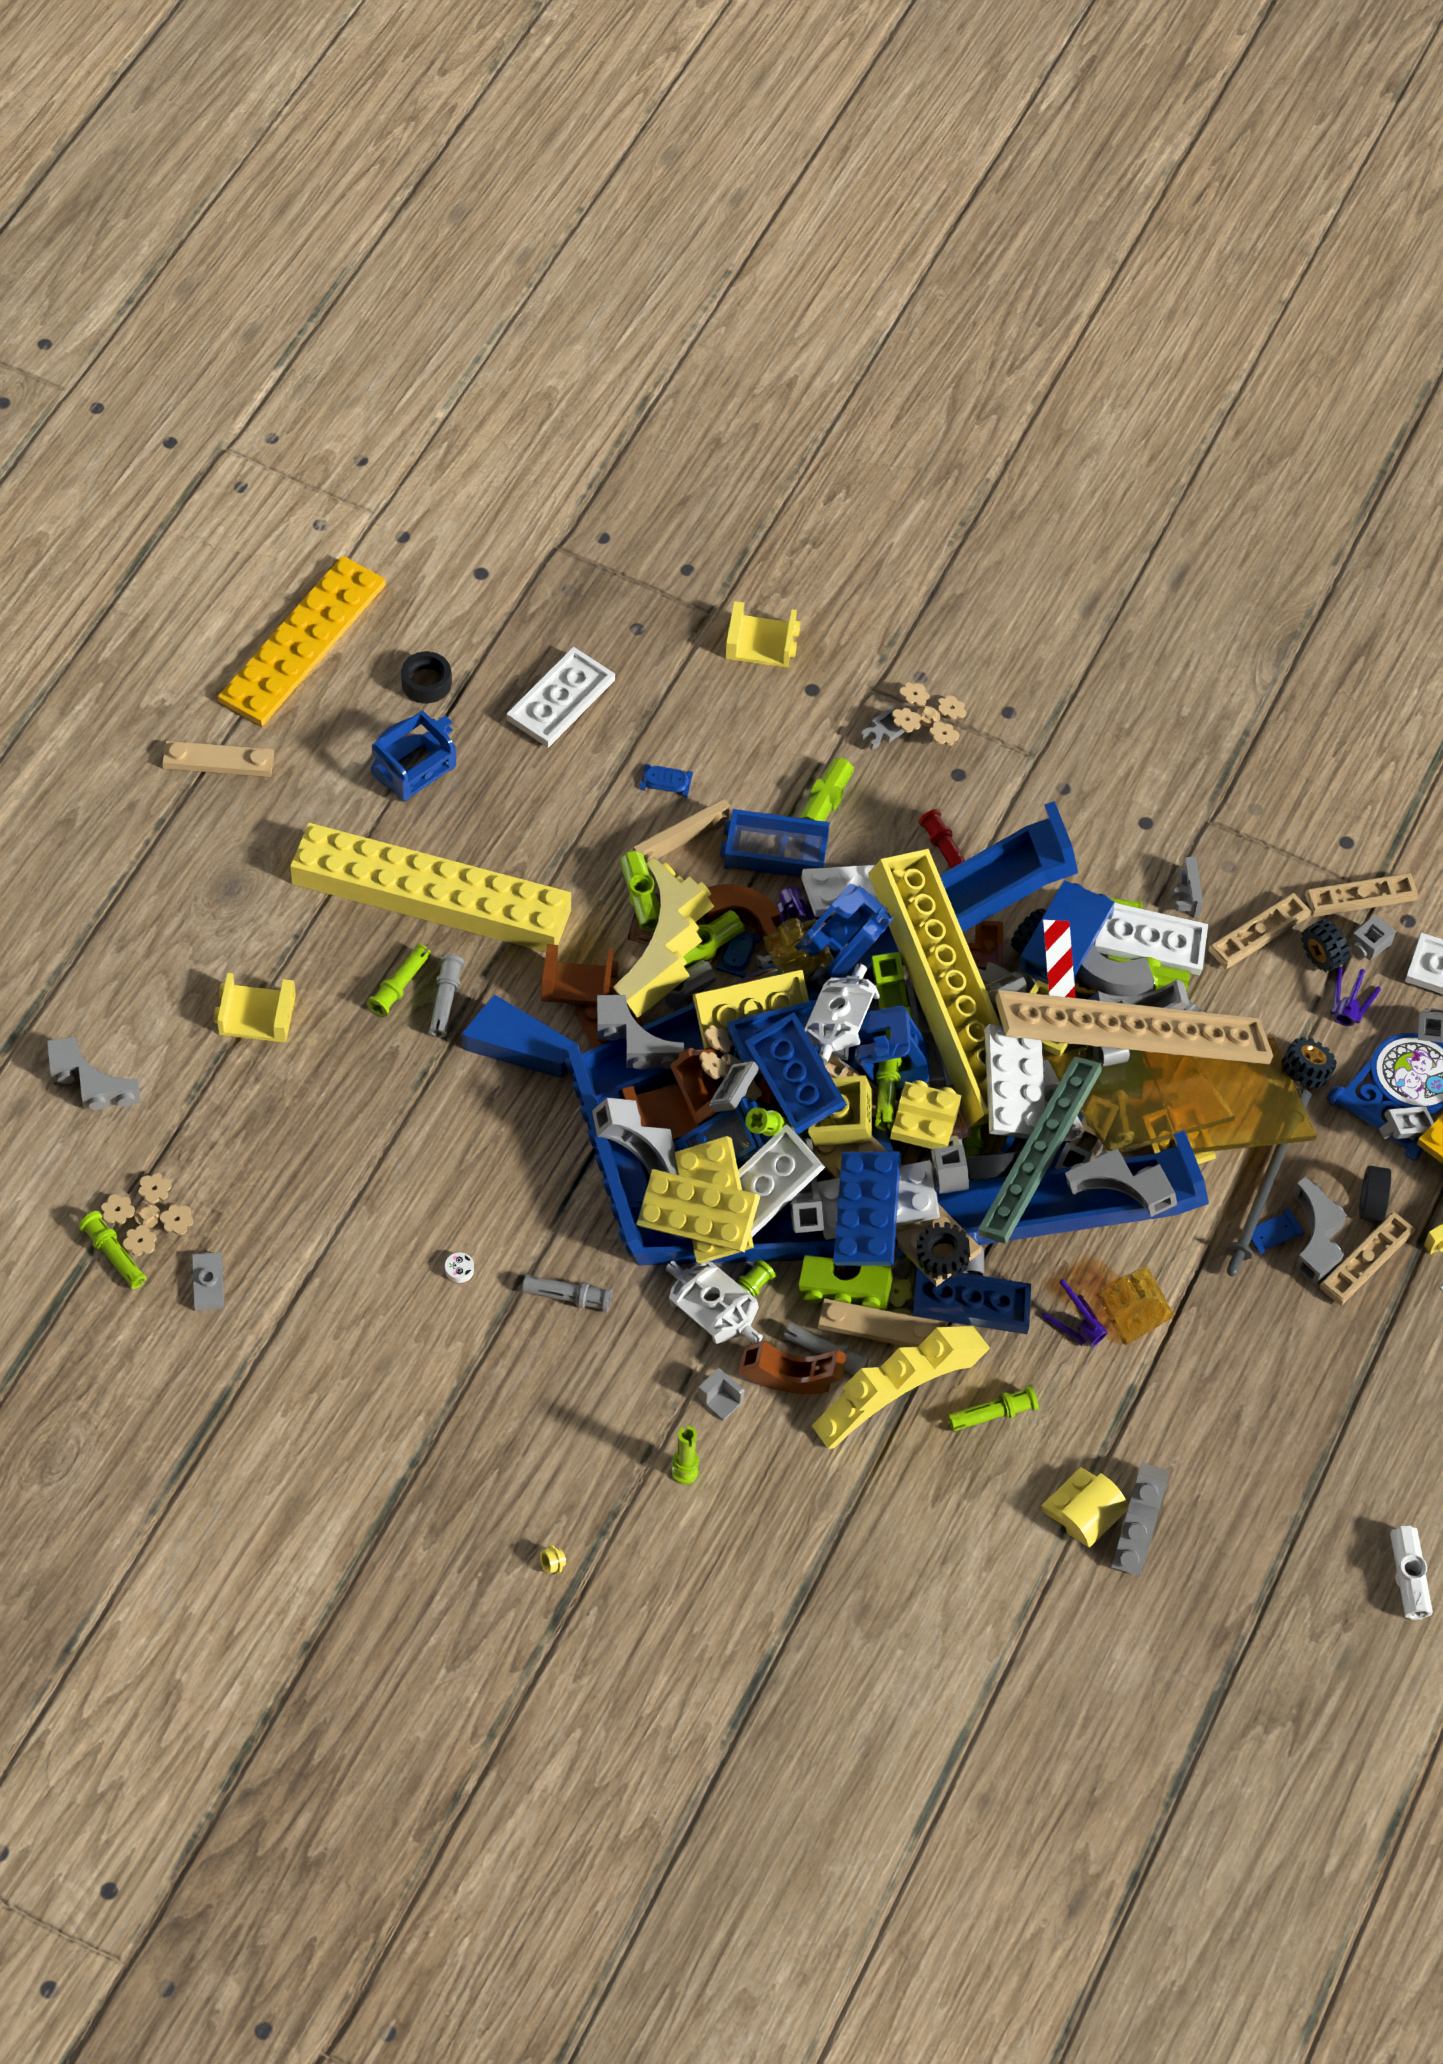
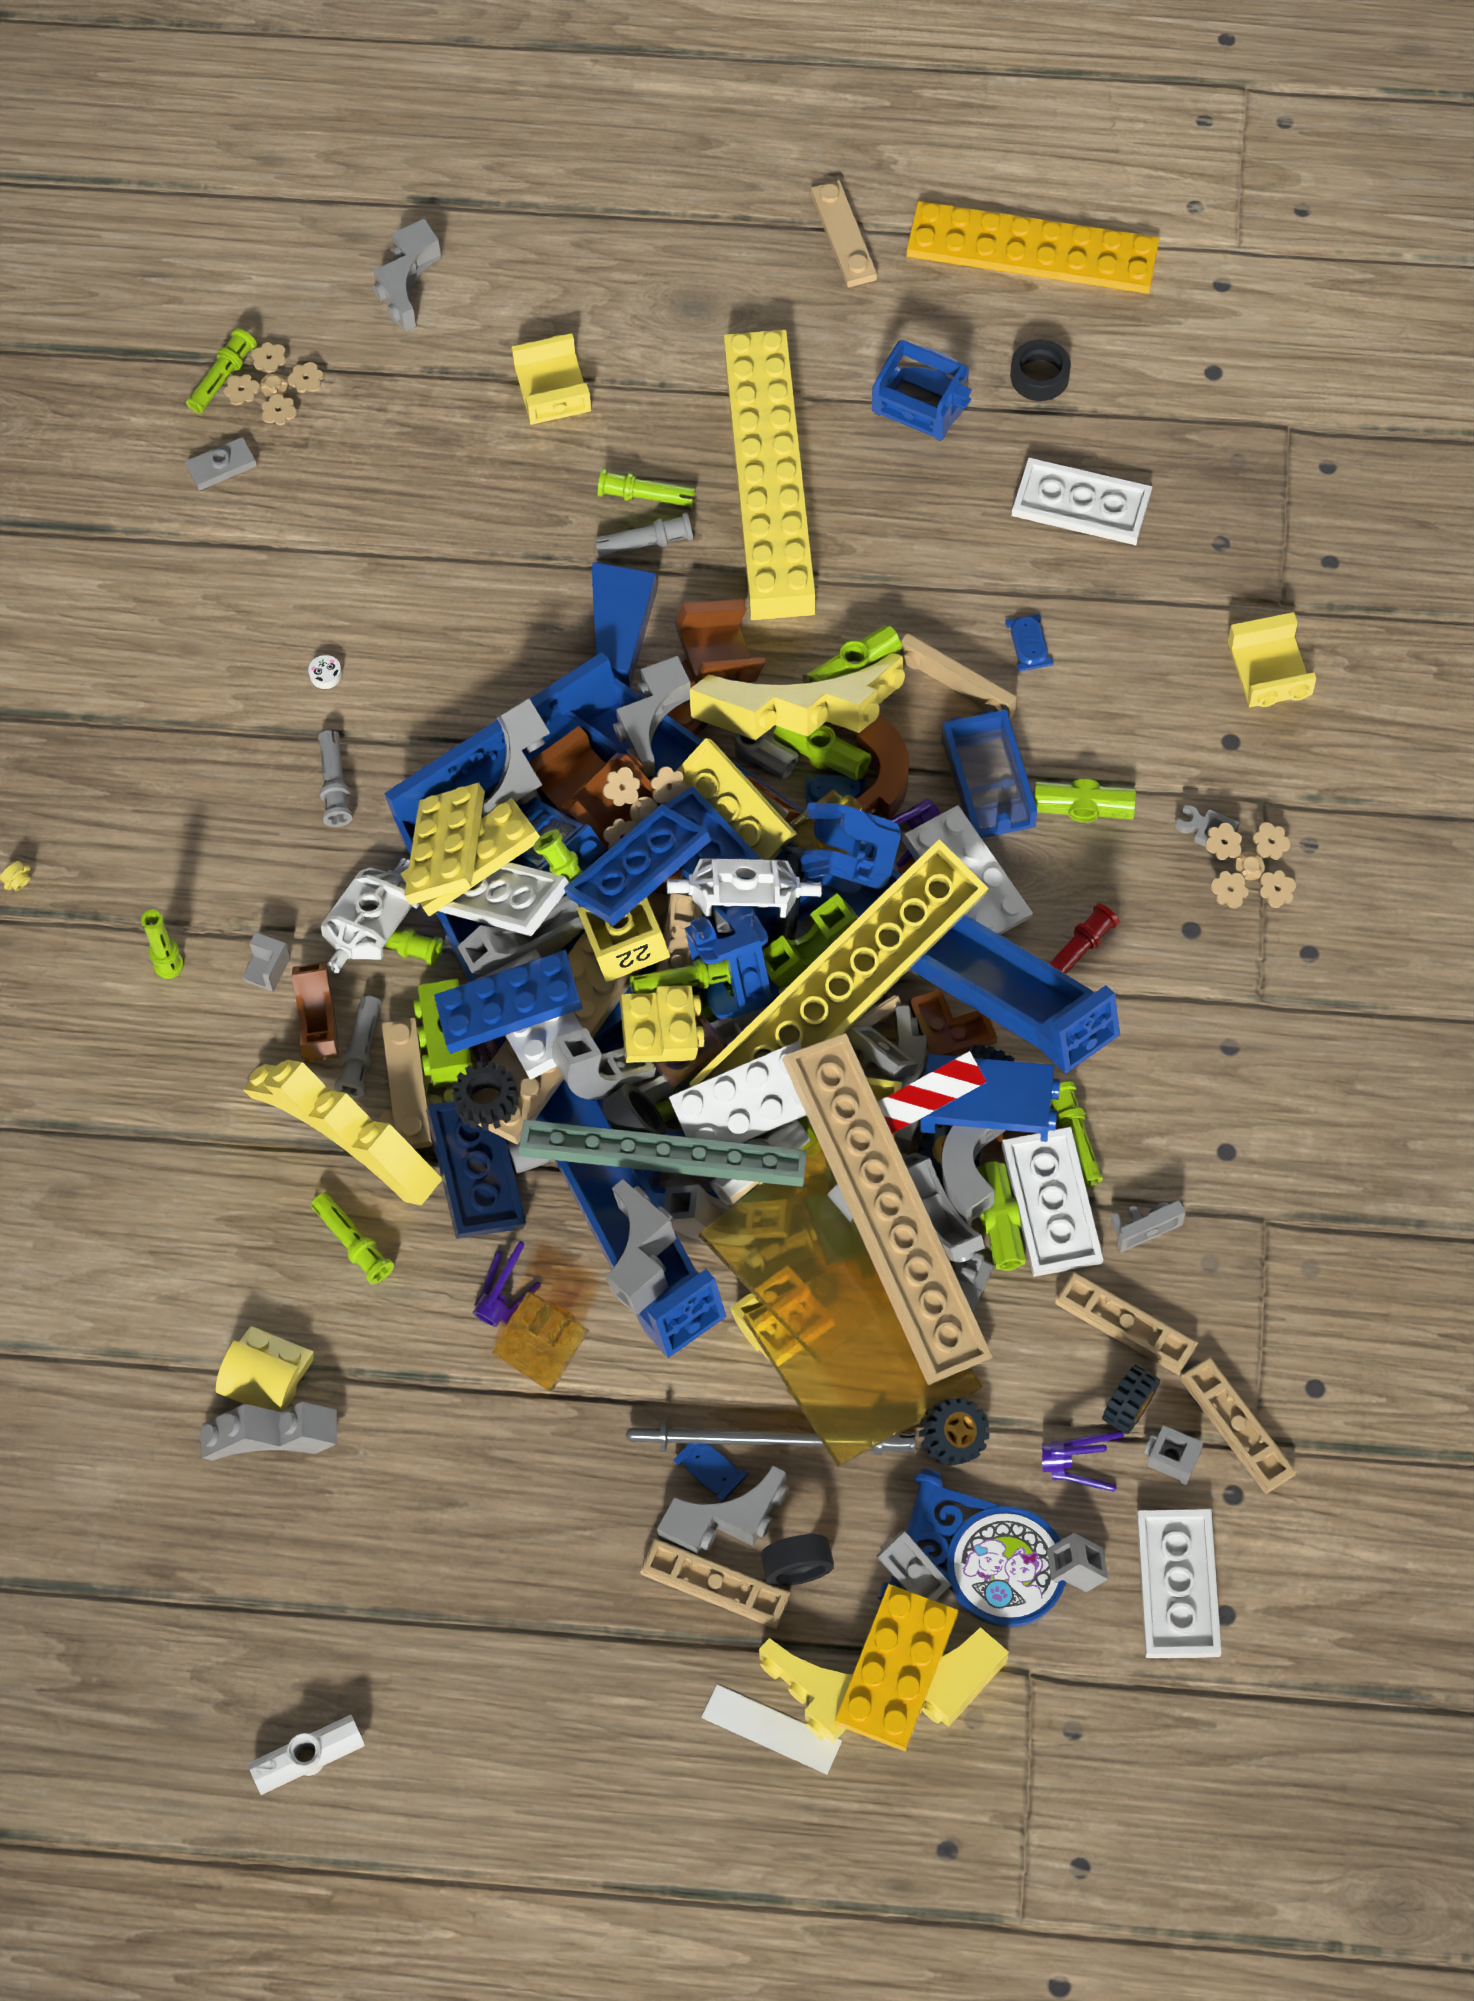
camera: 75 degrees right, 5 degrees up
light grey plate [709,1061,759,1112] -> none

